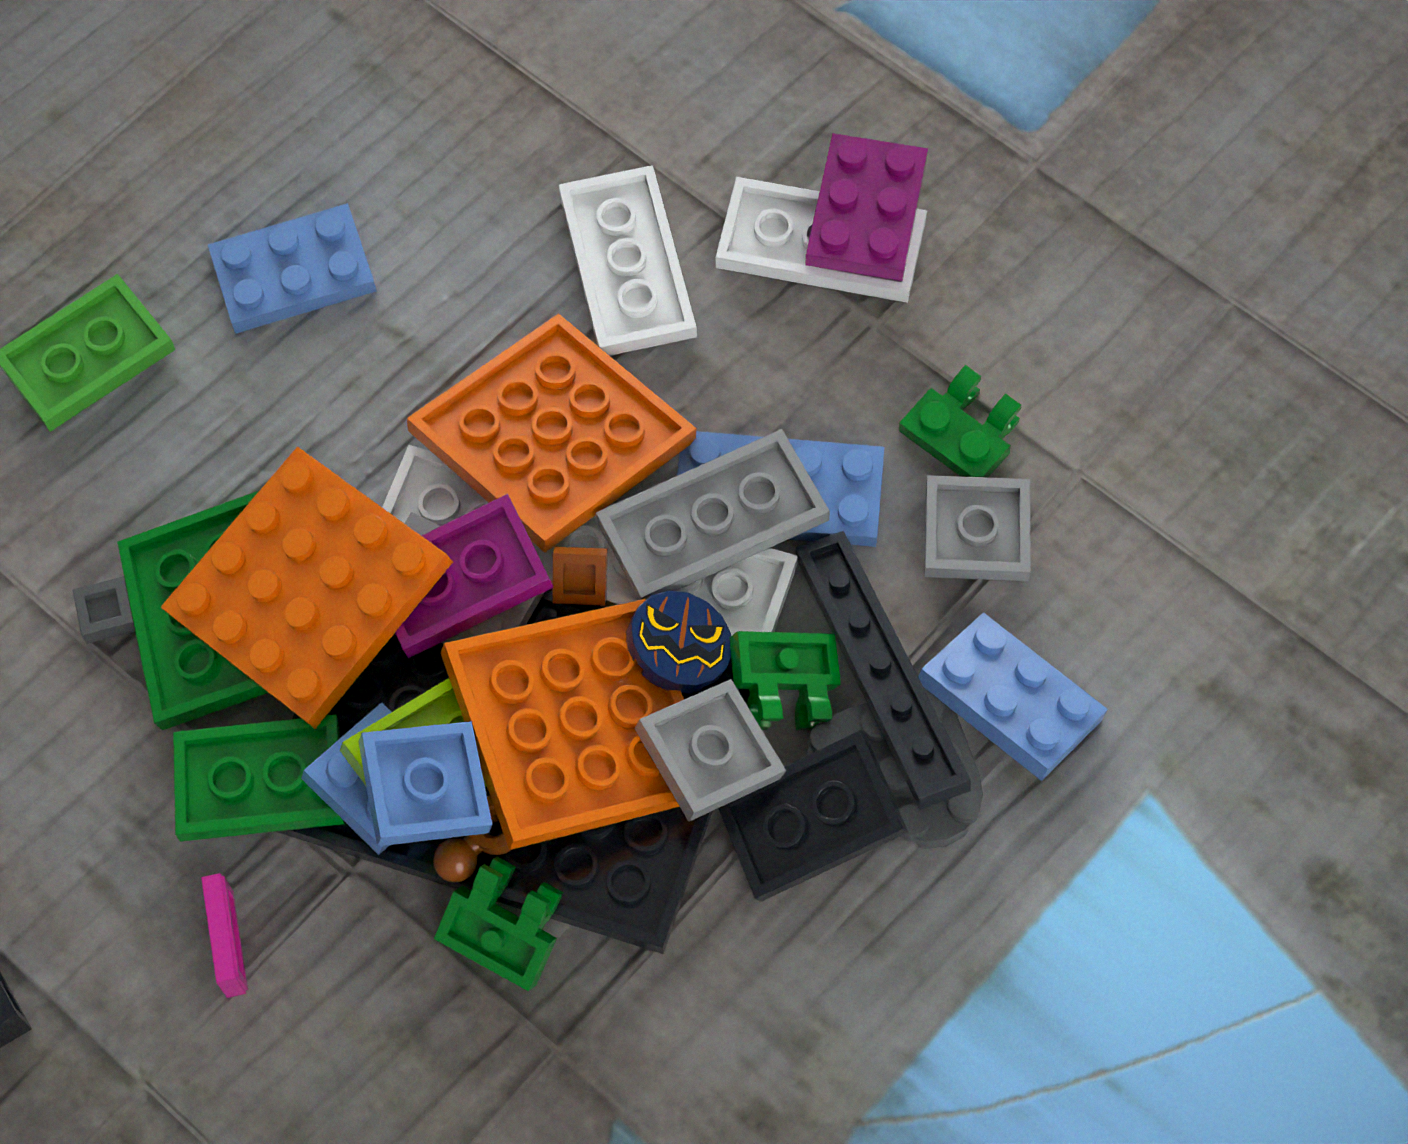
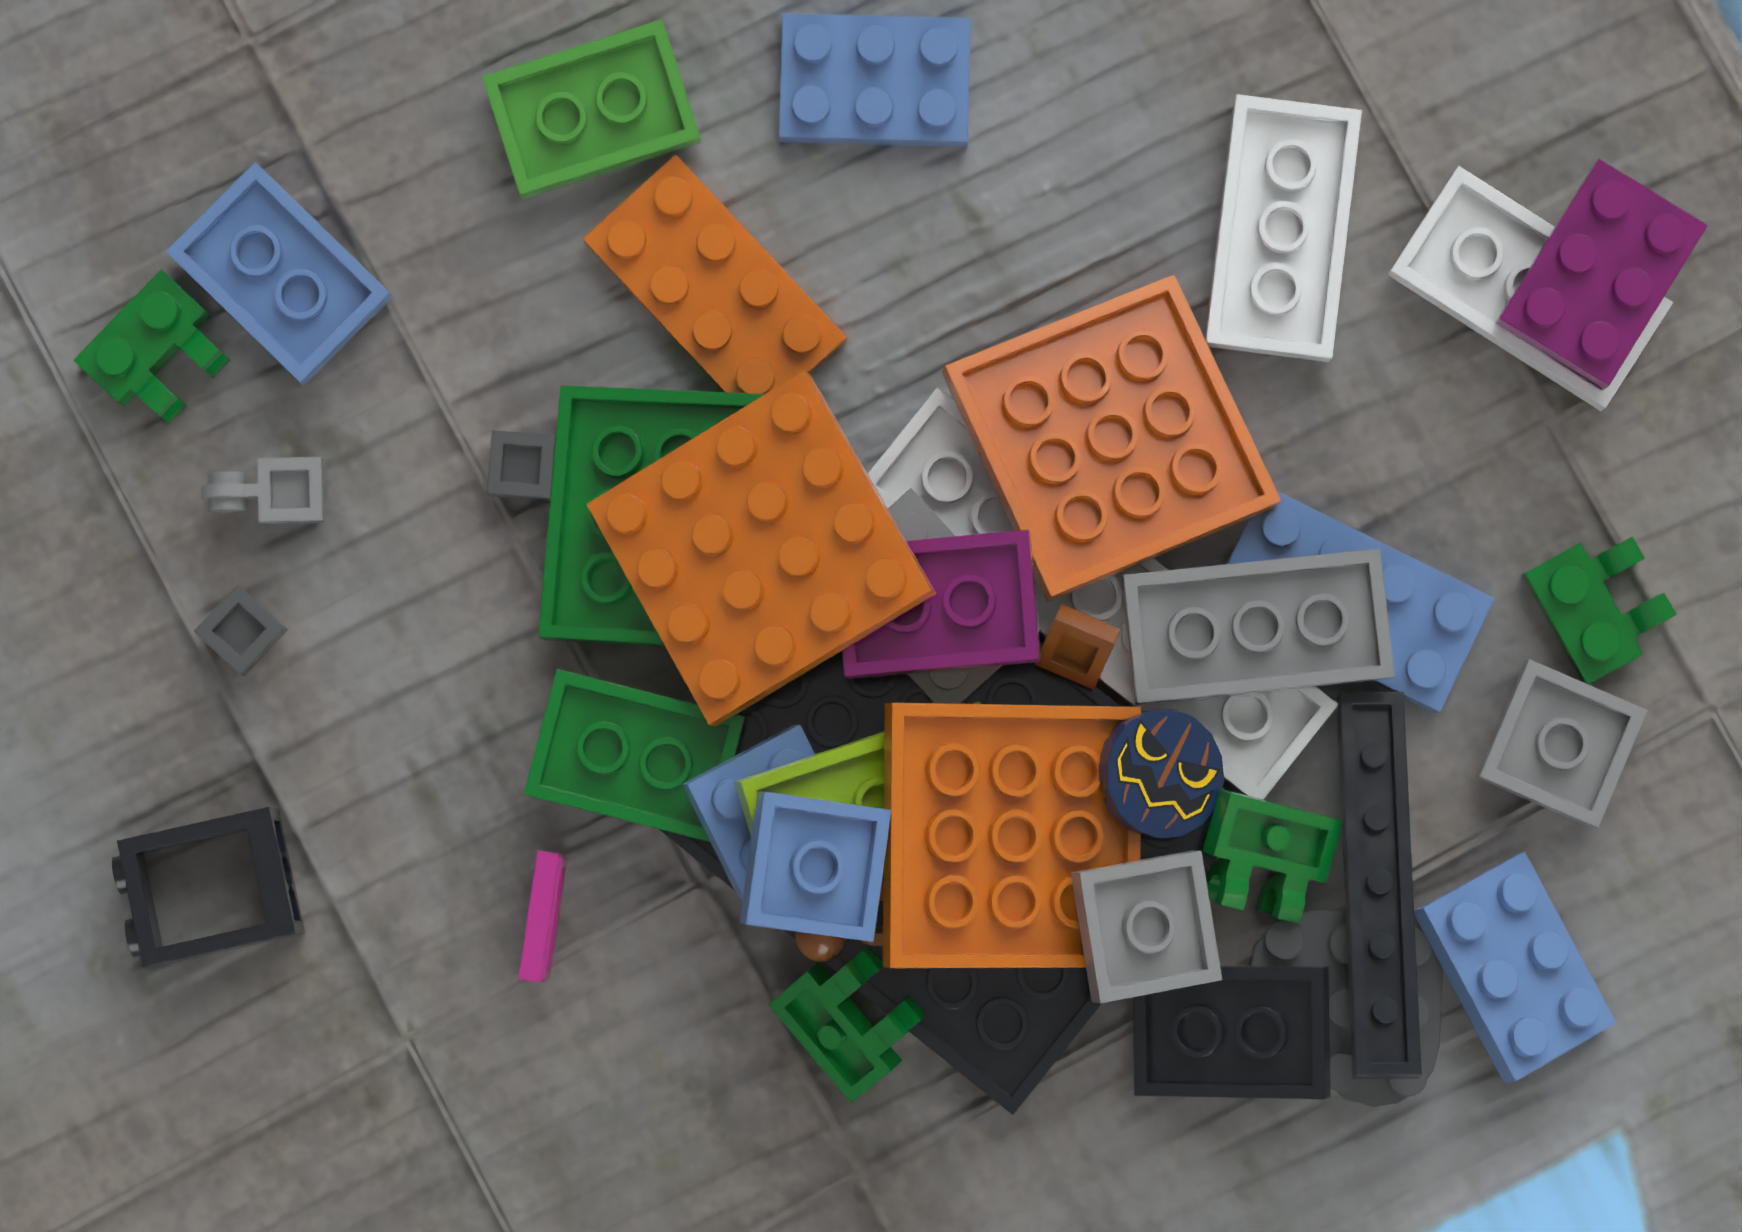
camera: 20 degrees right, 20 degrees up
none -> orange plate [583,154,847,394]

